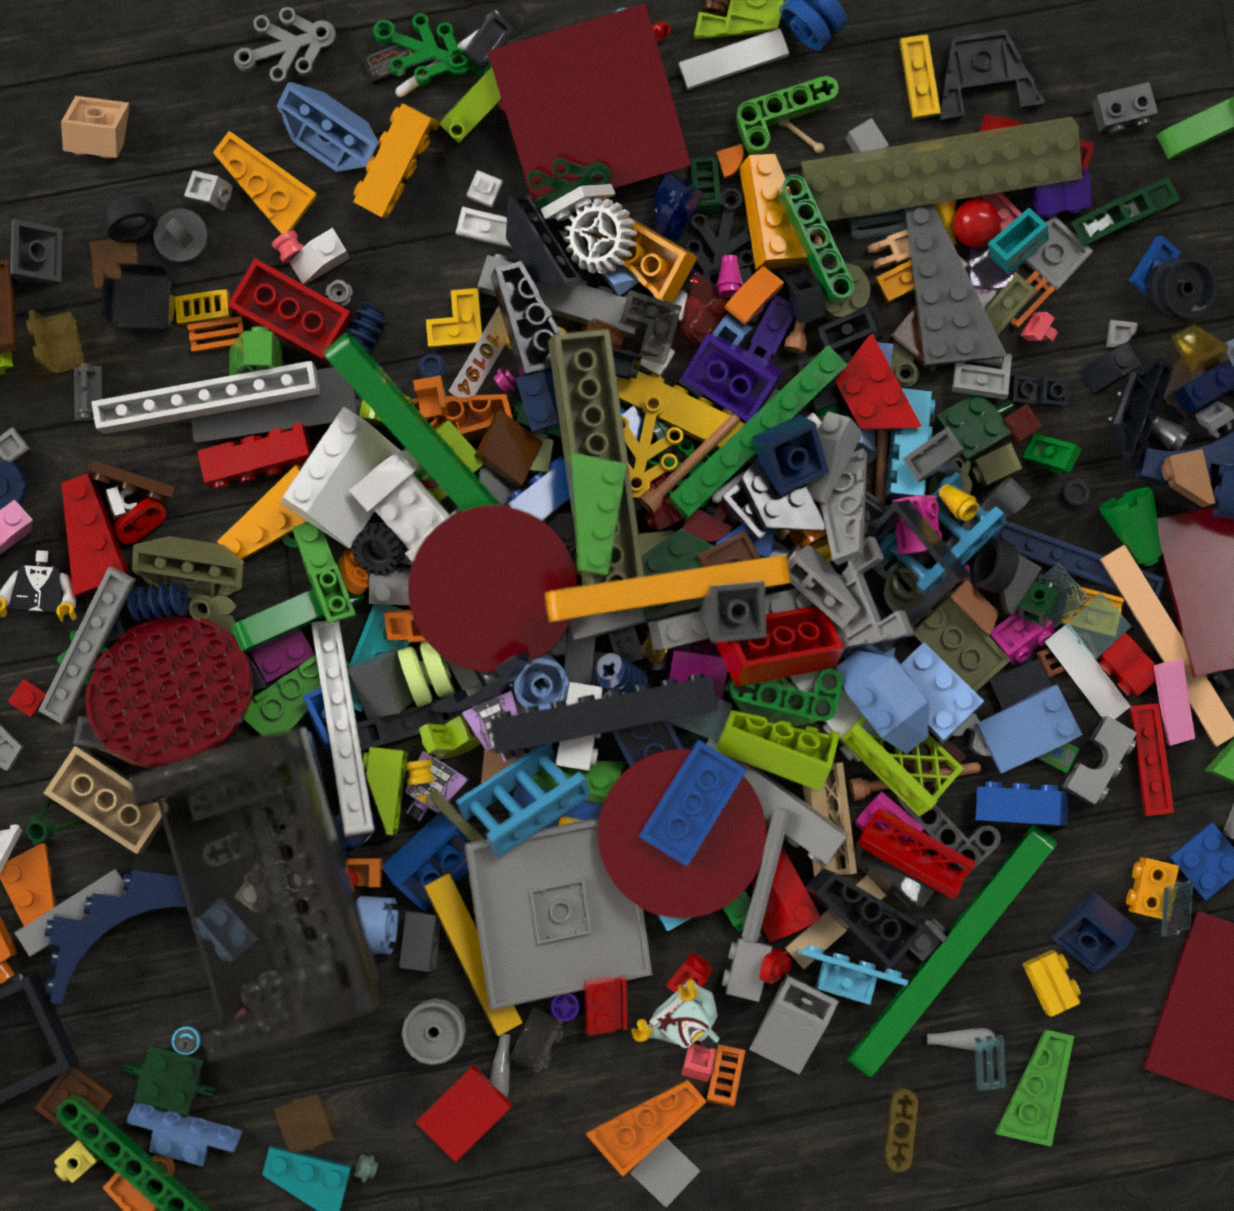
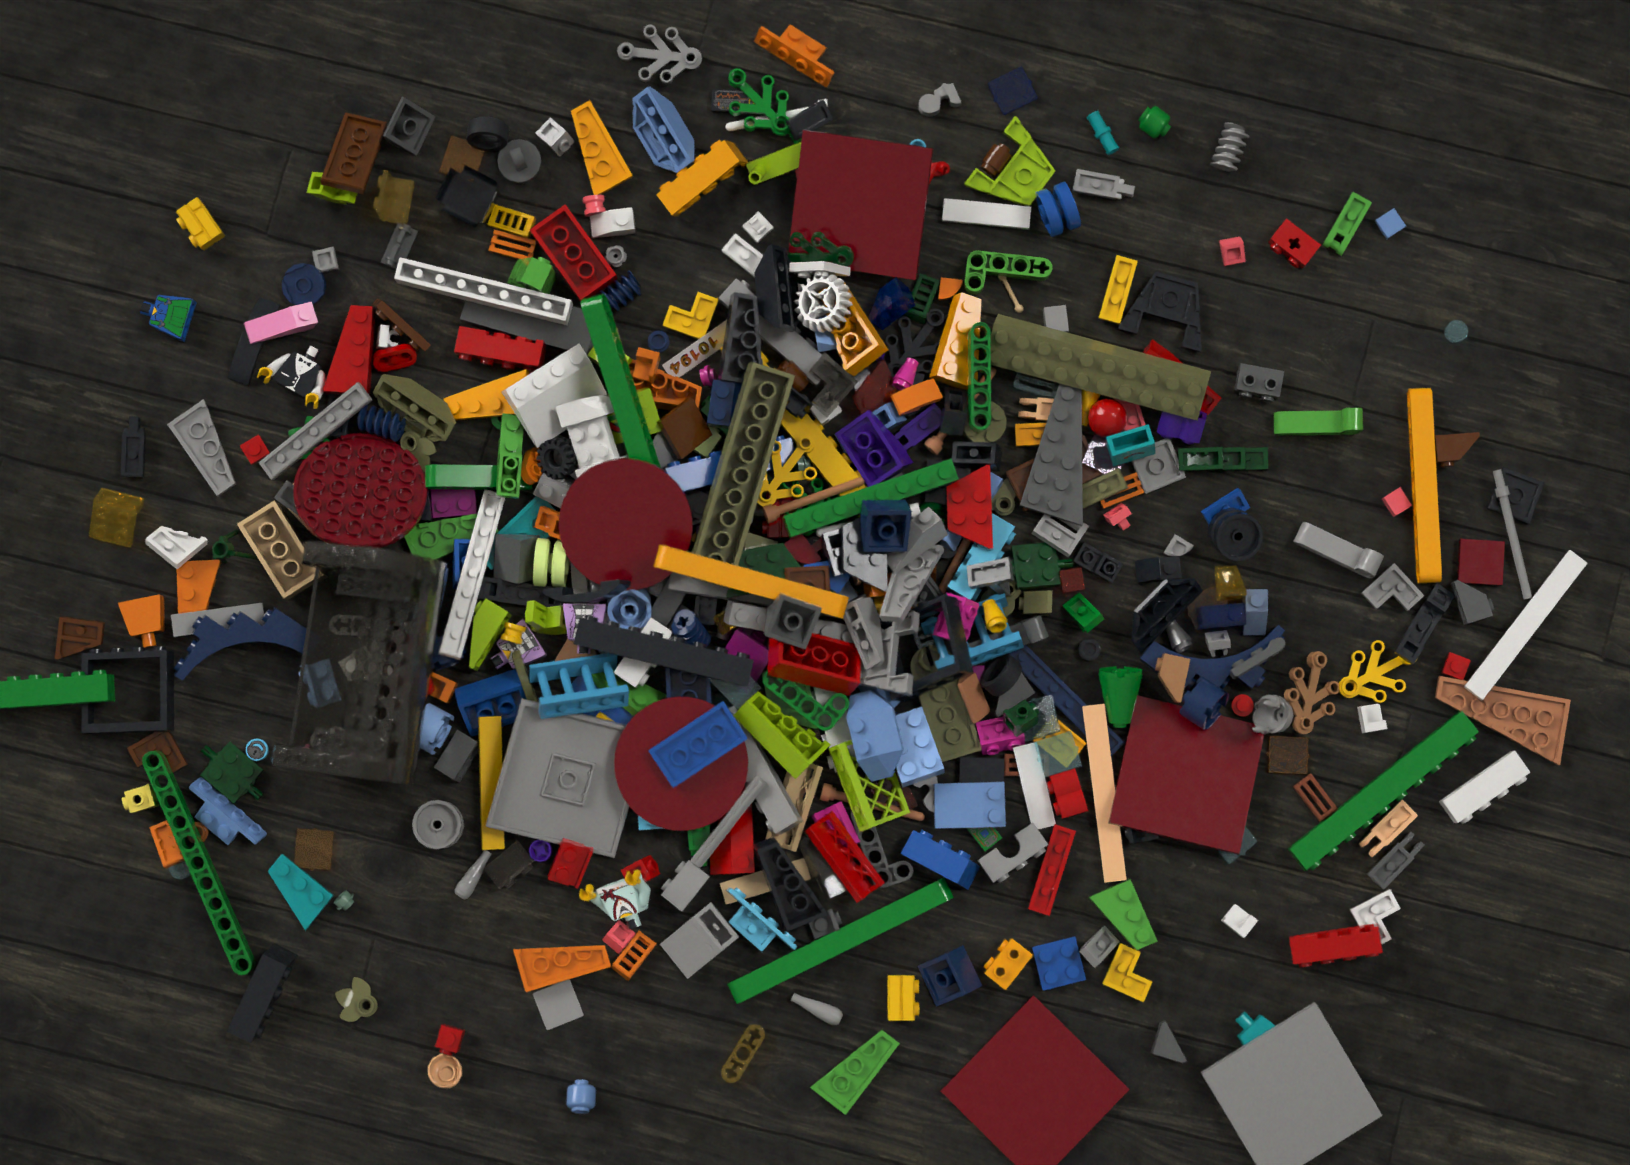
camera: 30 degrees right, 0 degrees up
light nougat slope [61,96,129,158] -> none
red tile [416,1065,513,1162] -> none
bright green wing [570,453,627,576] -> none
red plate [760,949,792,984] -> none
clear light blue tile [974,1035,1006,1091] -> none
bright pink tile [1154,659,1195,746] -> none
clear light blue piece [1161,880,1193,936] -> none

